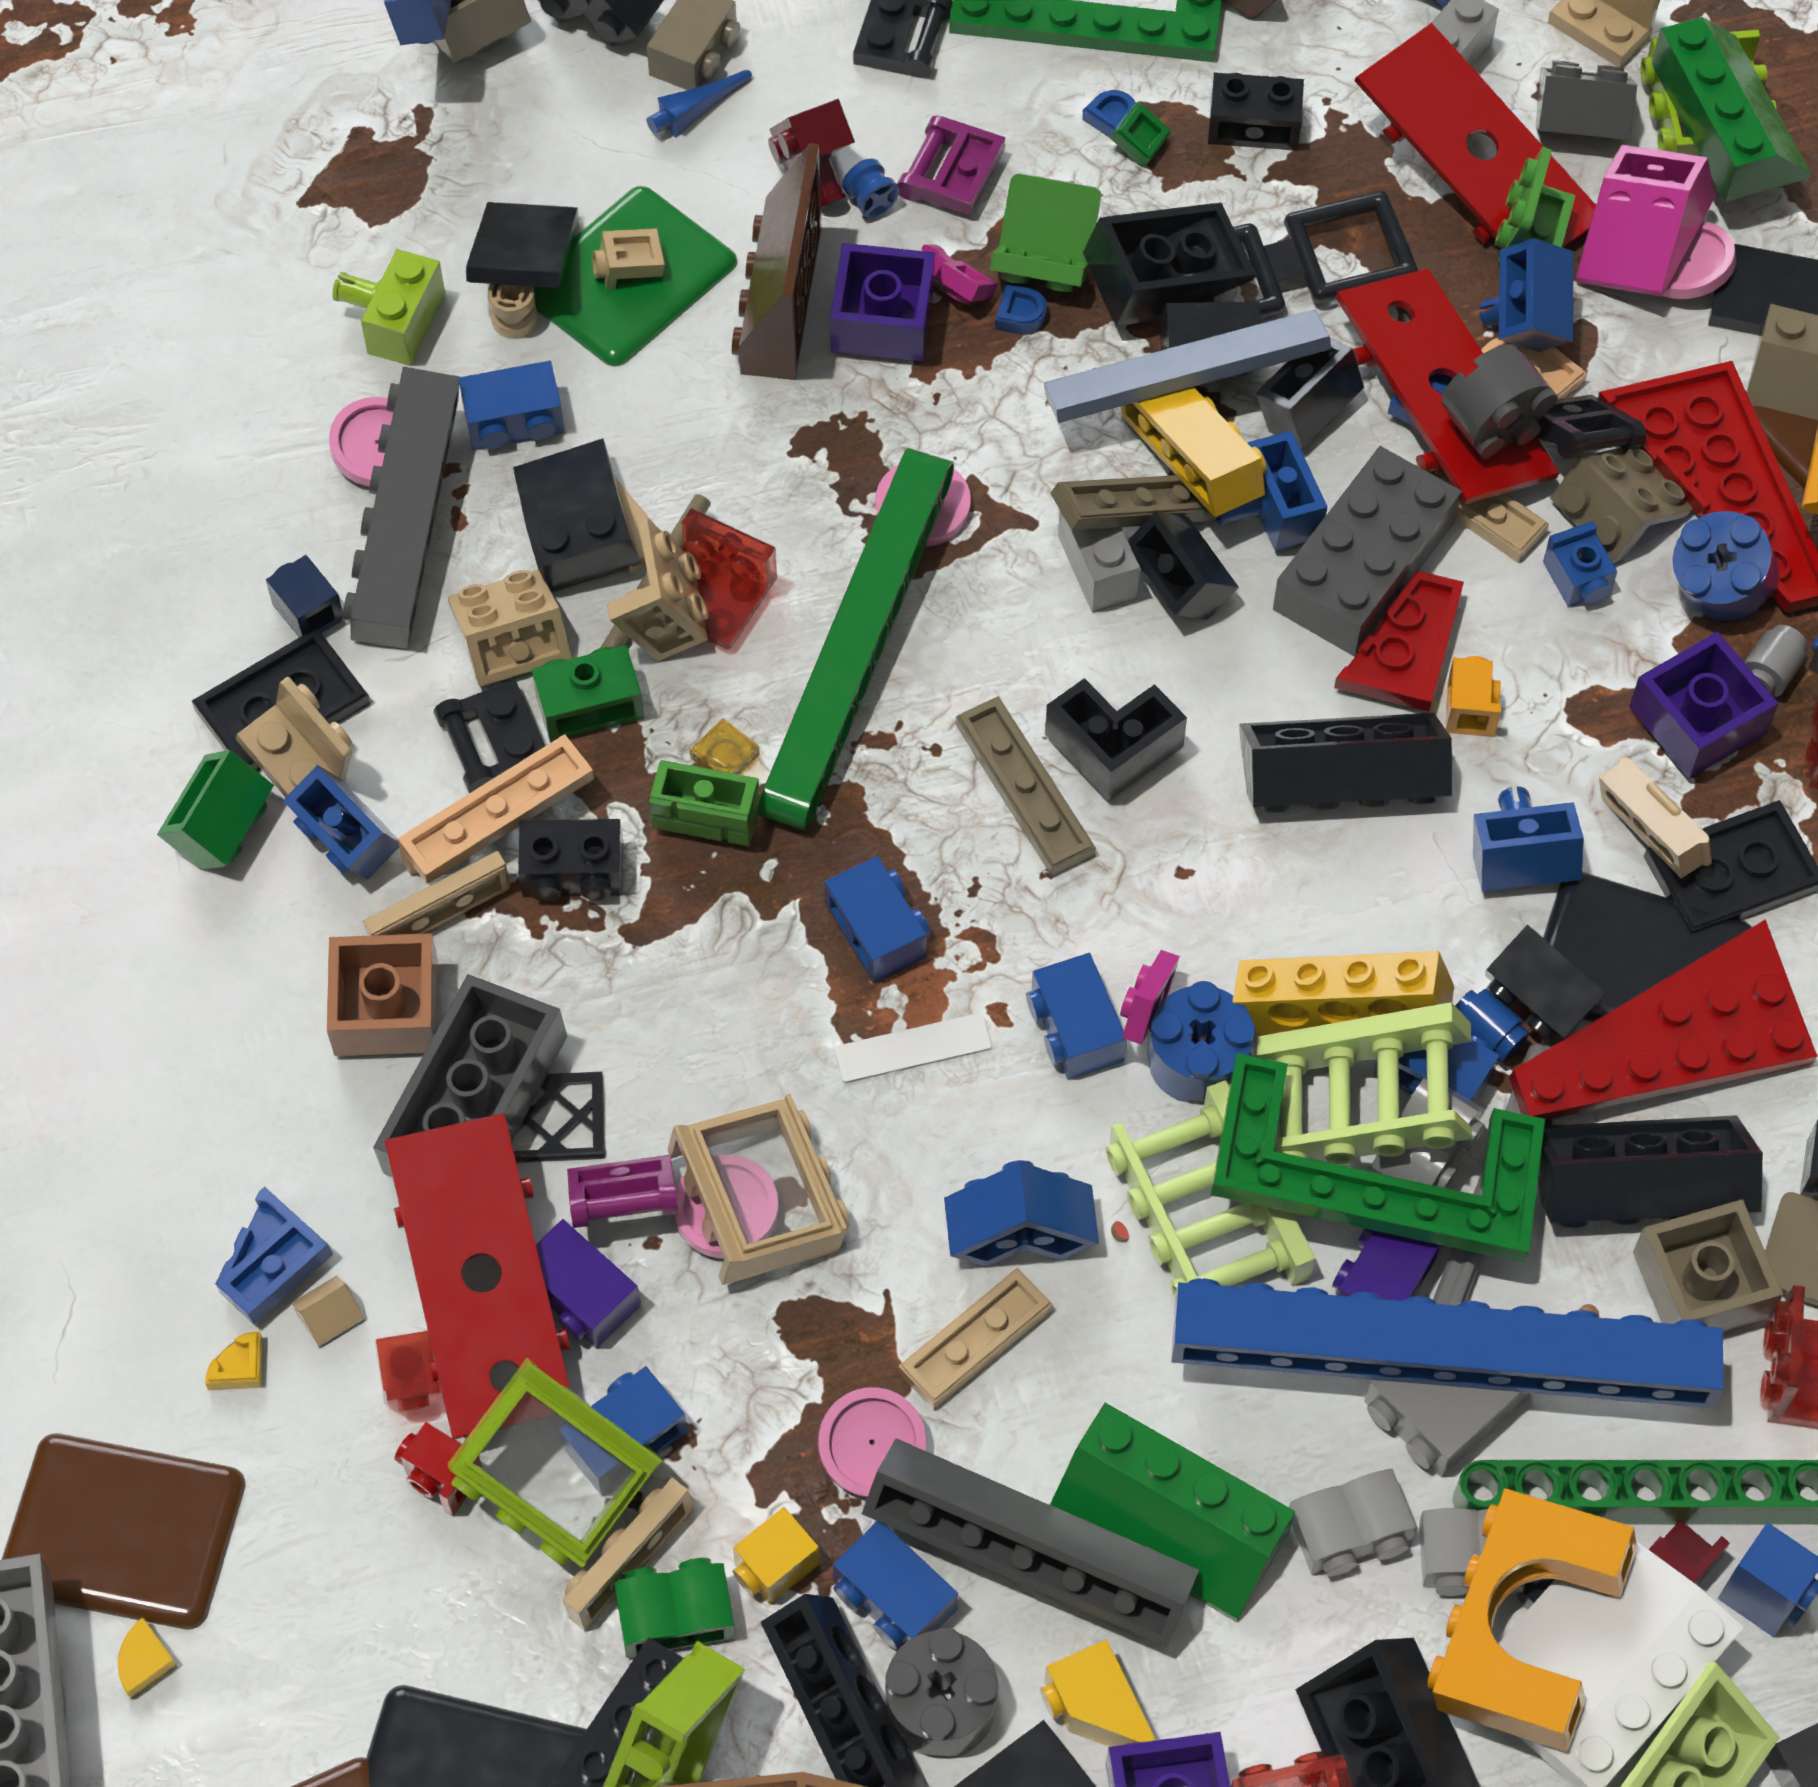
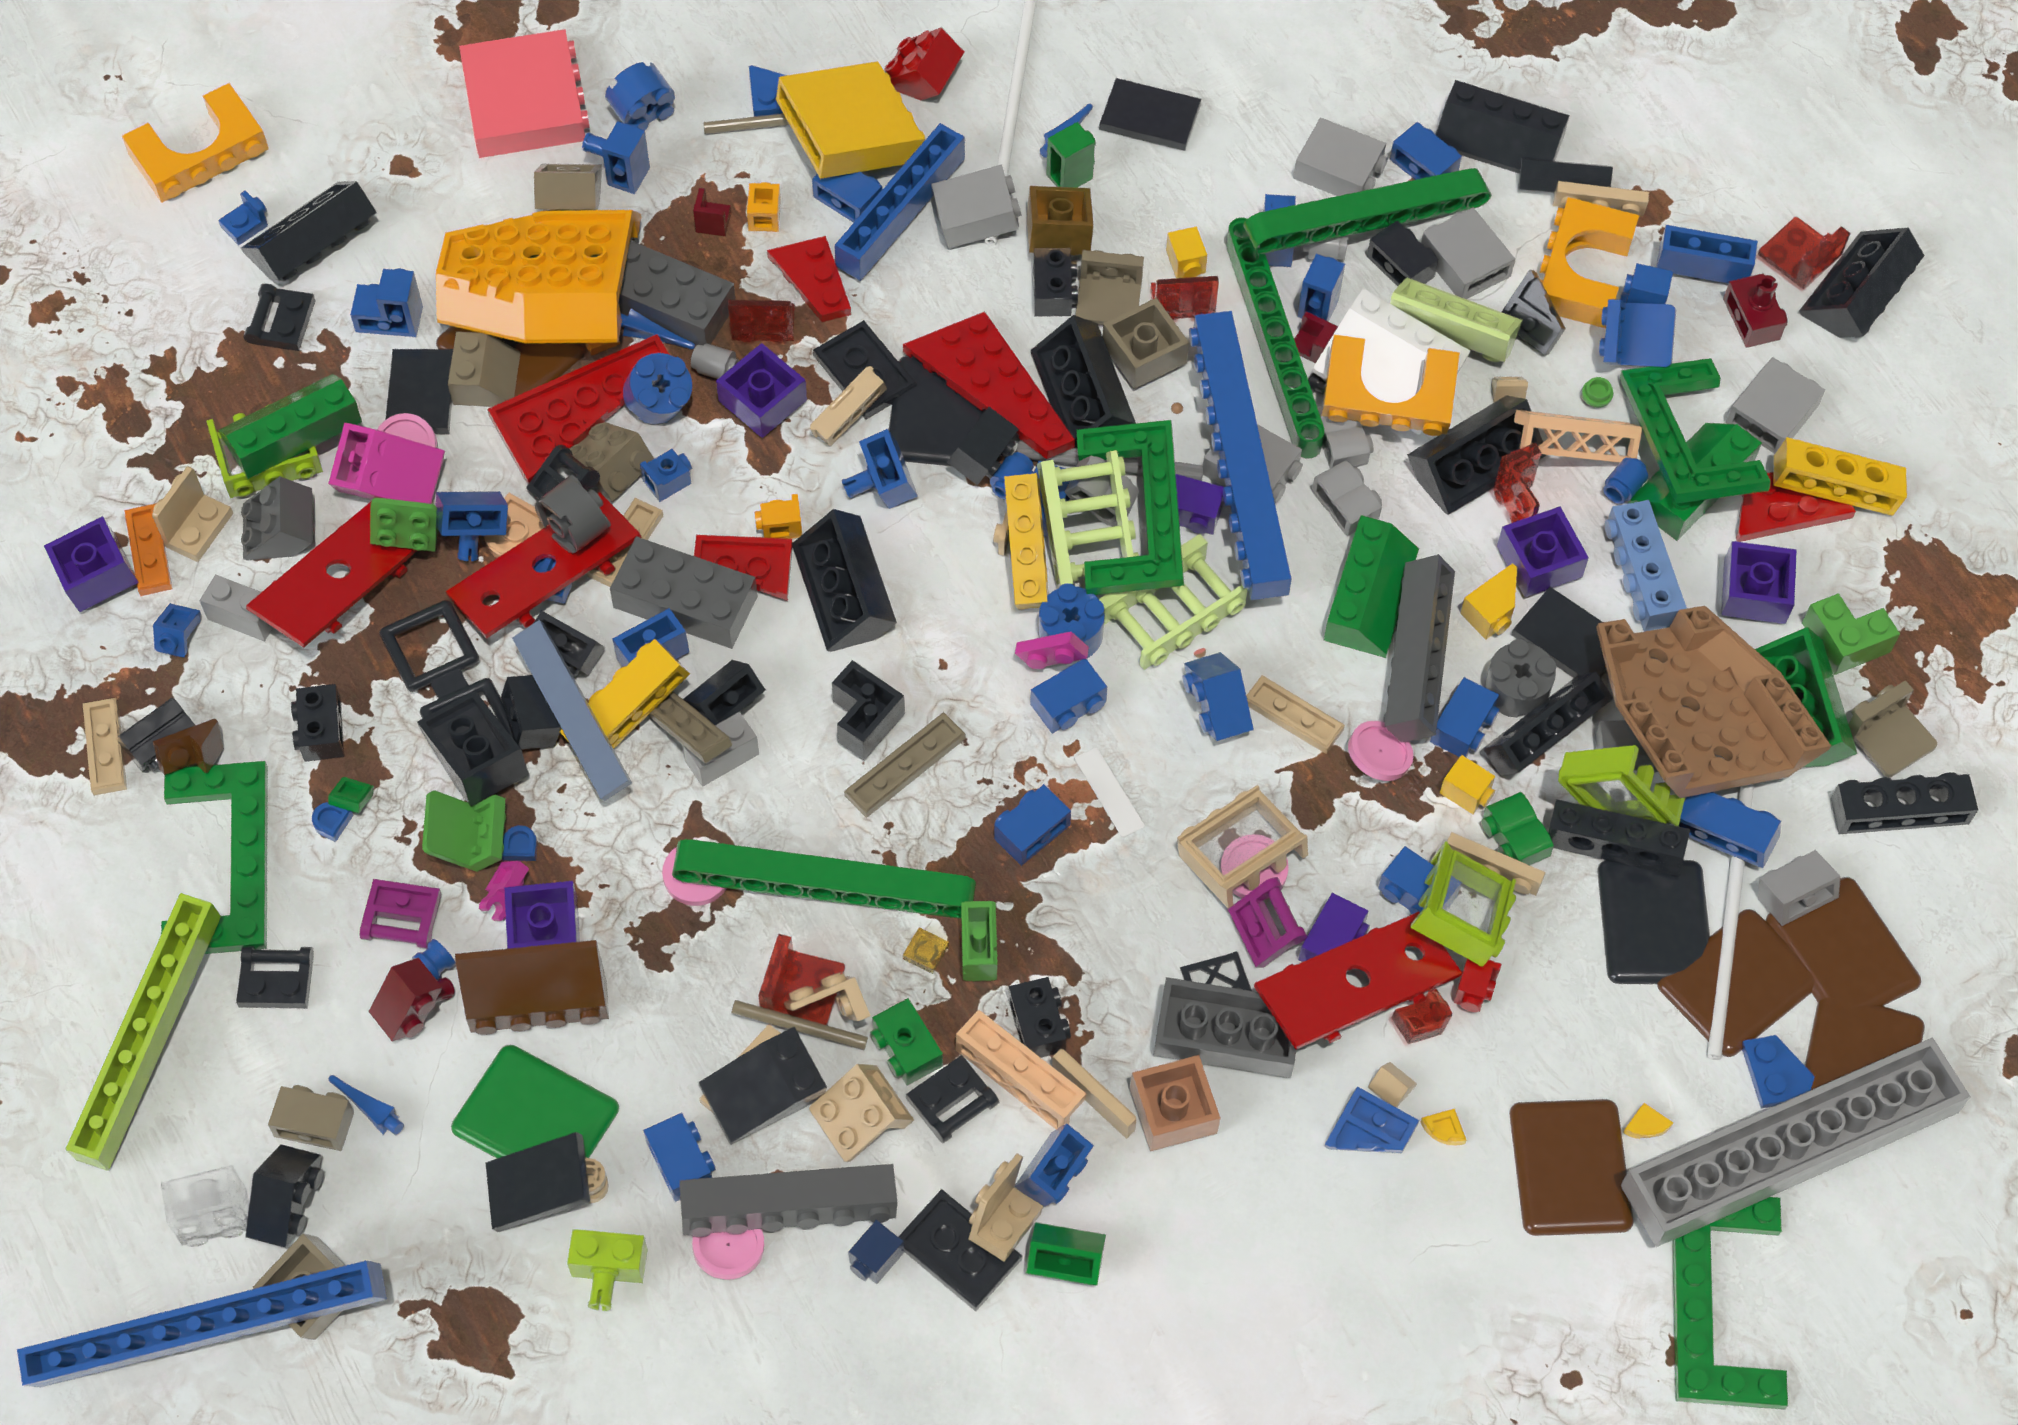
camera: 105 degrees left, 0 degrees up
tan bracket [592,228,665,290] -> none

